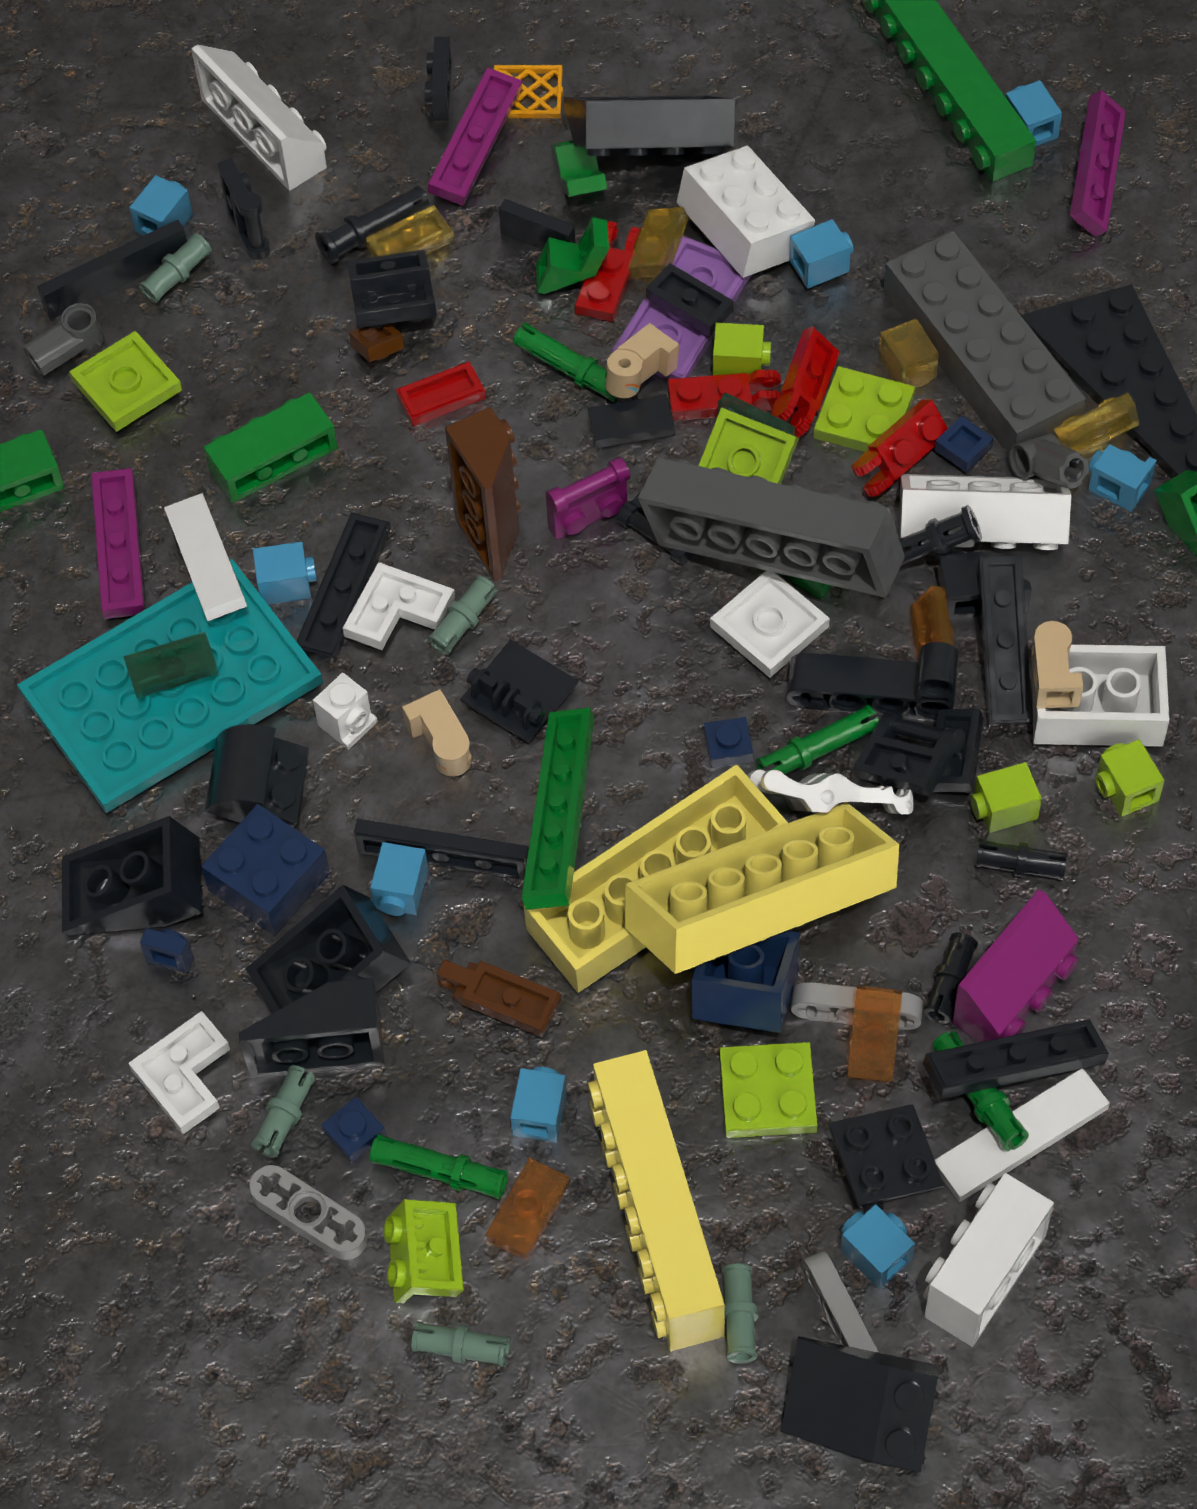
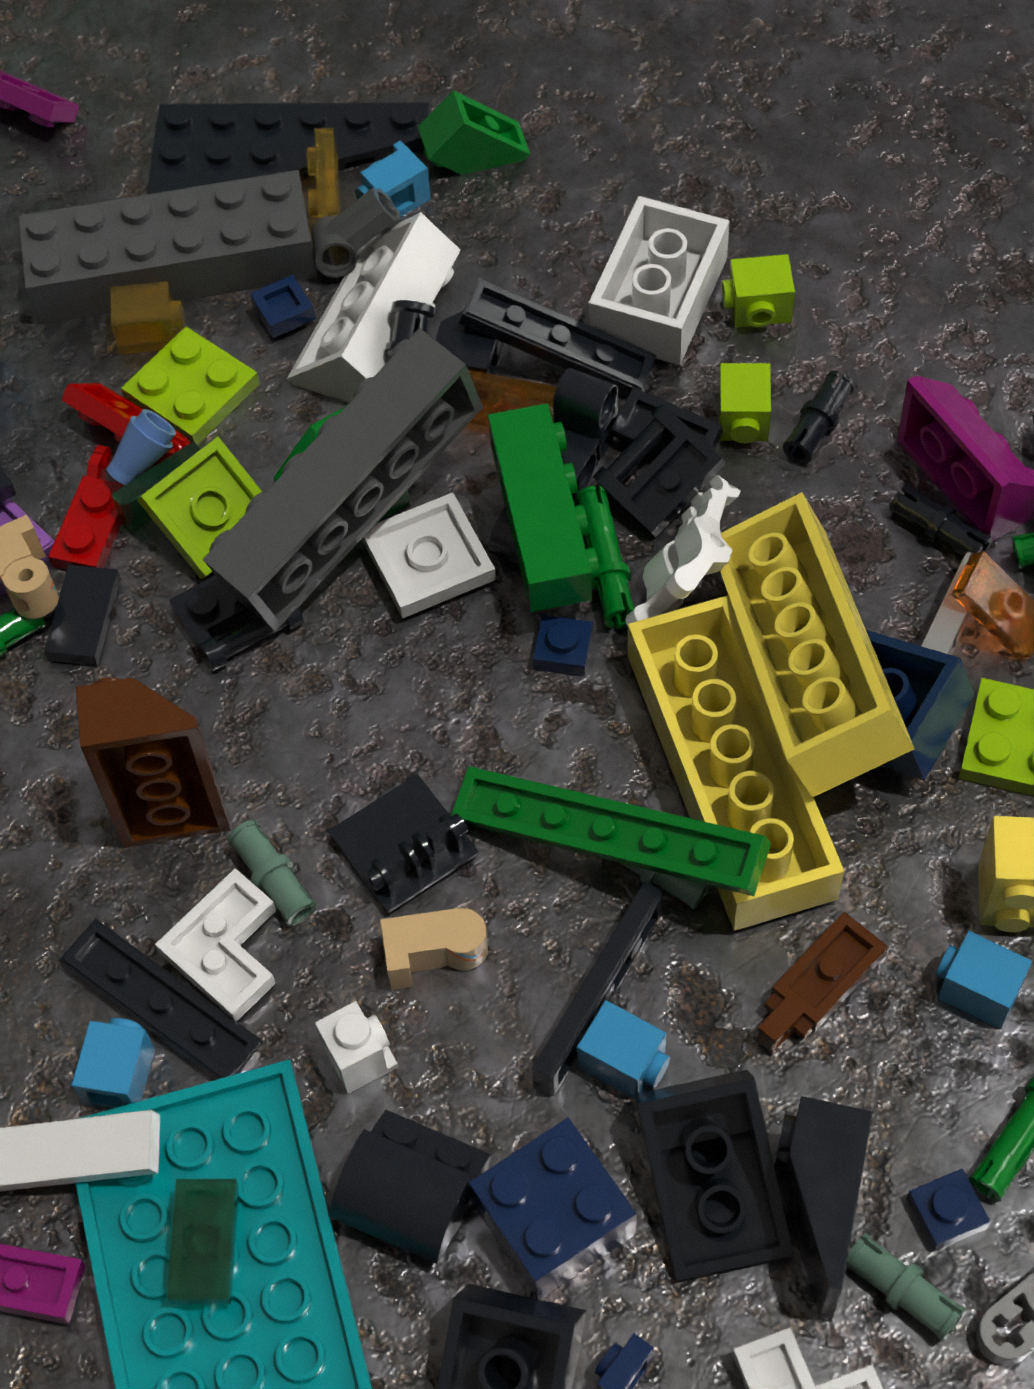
camera: 70 degrees left, 0 degrees up
magenta plate [546,457,630,540] -> none
lime brick [713,323,771,375] -> none
red hinge [851,399,948,497] -> none
tan leg [1031,621,1083,708] -> none
none -> medium blue cone [106,409,176,487]
none -> green brick [488,403,600,612]

